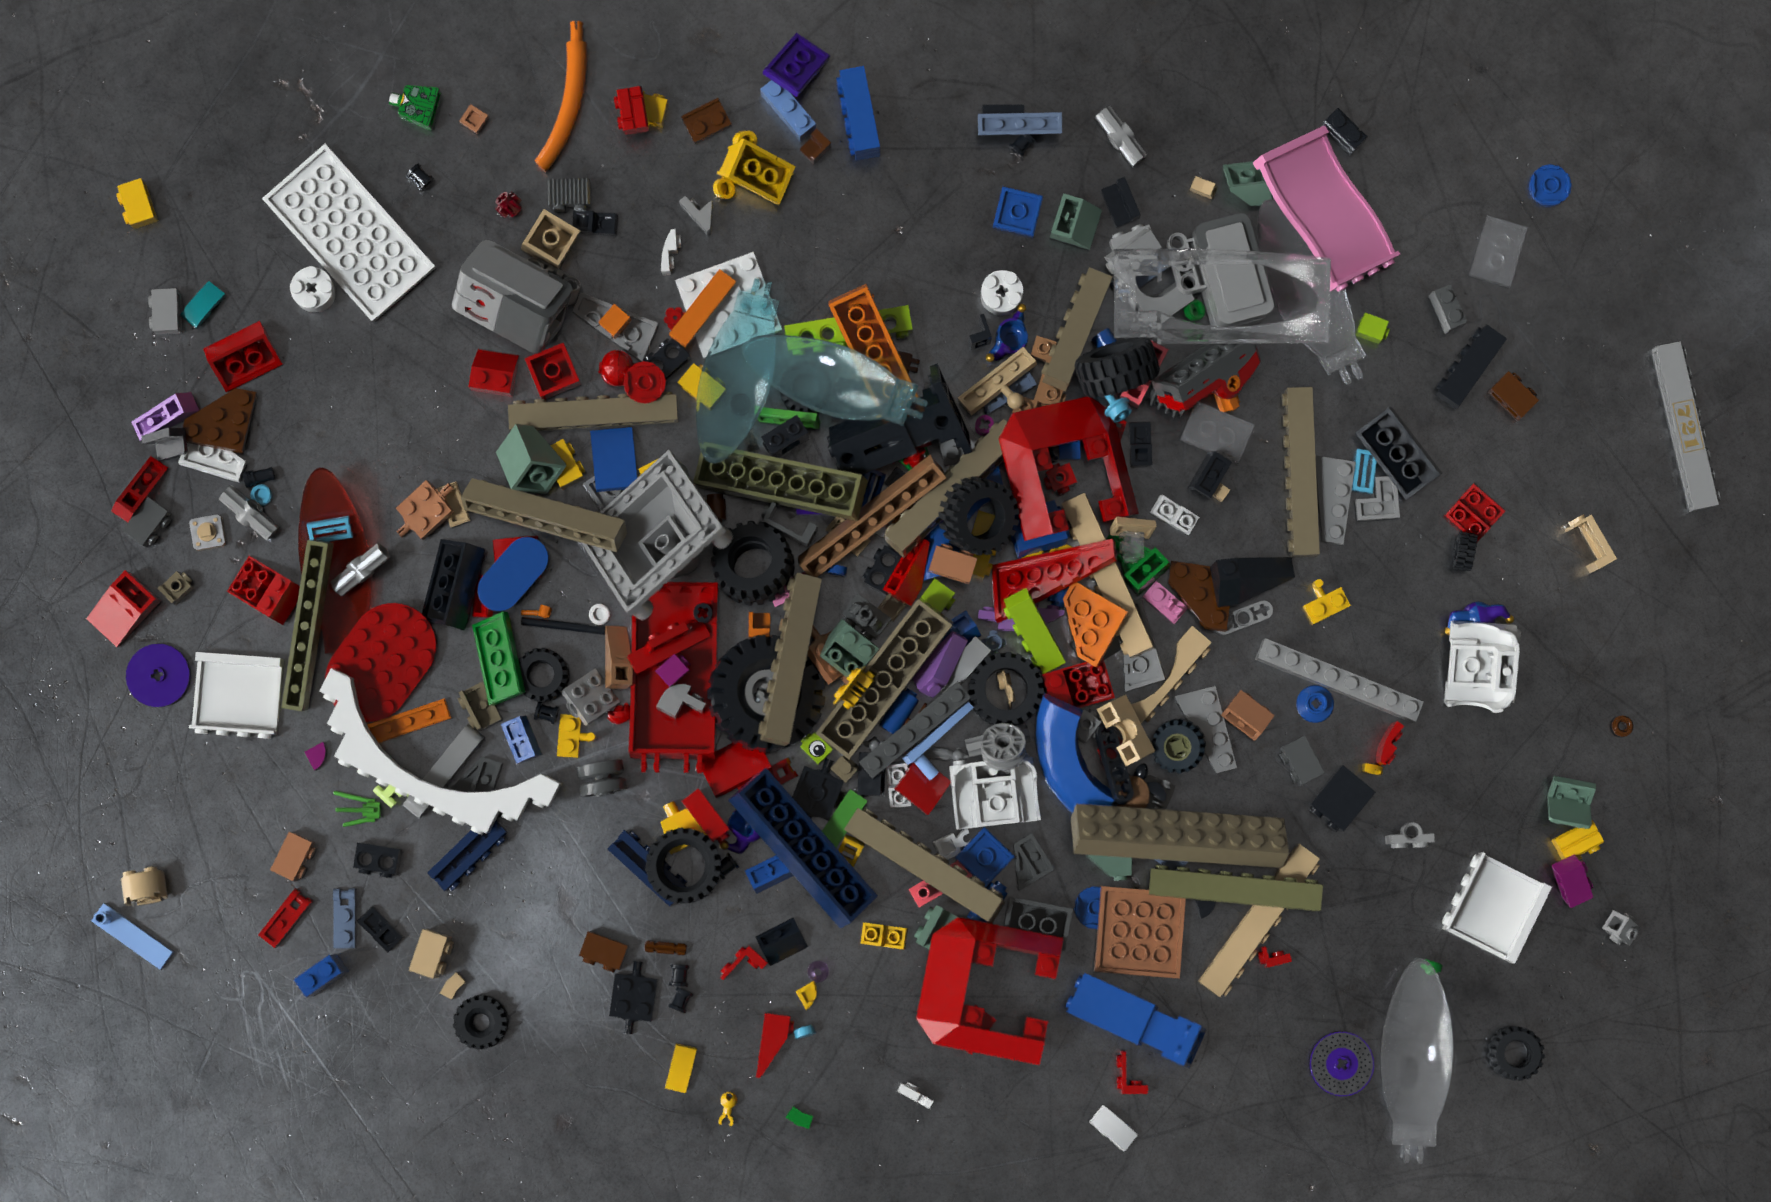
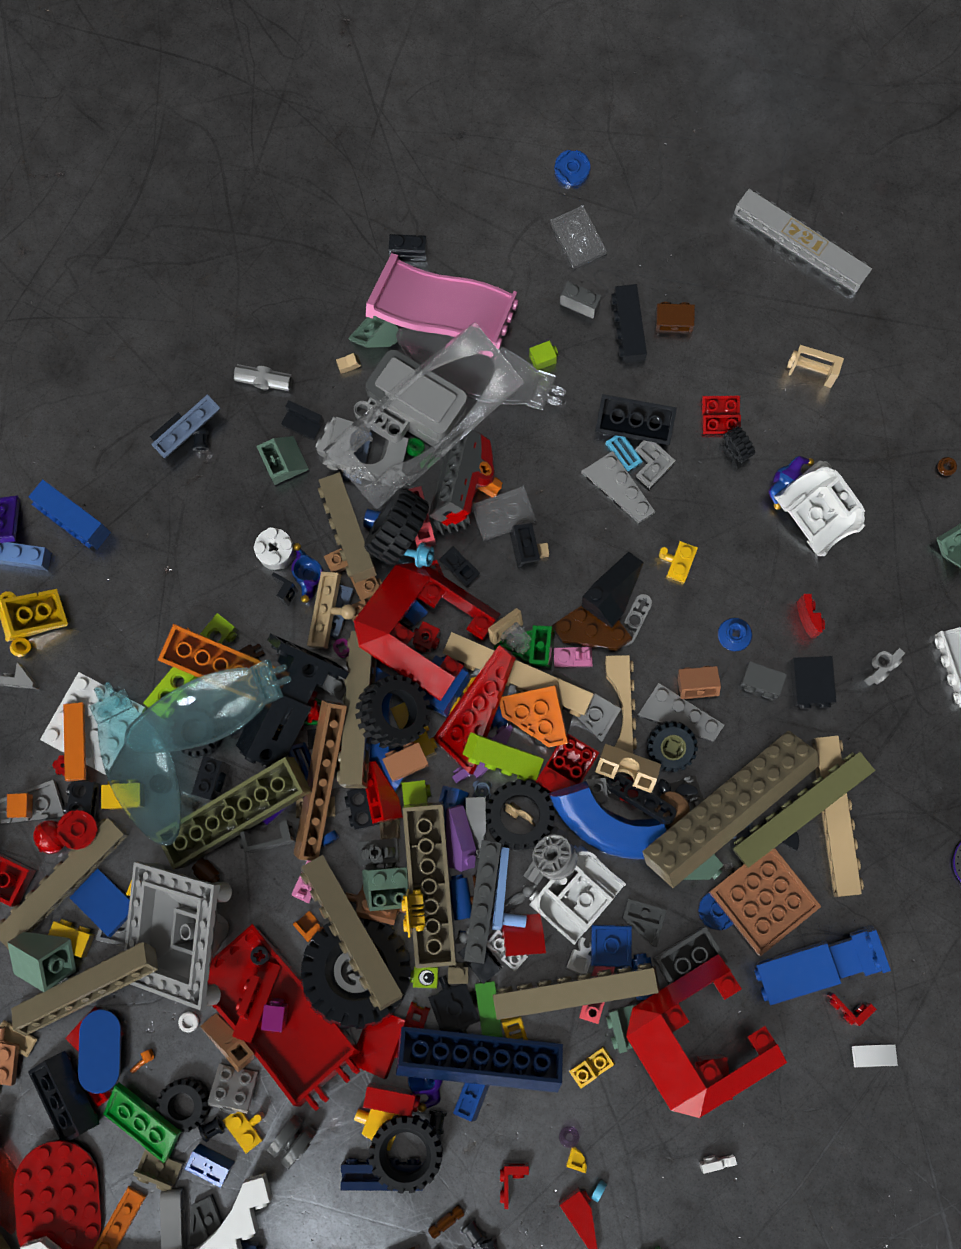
camera: 35 degrees left, 5 degrees down
black bar [521,617,605,635] -> none
red plate [607,703,630,725] -> none
light grey brick [656,684,706,719] -> none
white slope [661,229,681,275] -> none
black tyre [711,521,795,606] -> none
bright green tile [755,407,821,429] -> none
black panel [756,918,808,966] -> none
reddish brown panel [800,128,832,165] -> none
blue tile [993,186,1043,237] -> none
white slope [1150,495,1199,535] -> none
light grey brick [1255,638,1424,723] -> none
red bracket [1258,946,1292,968] -> none
dark tan brick [1282,387,1320,557] -> none
yellow tile [1361,763,1384,775] -> none

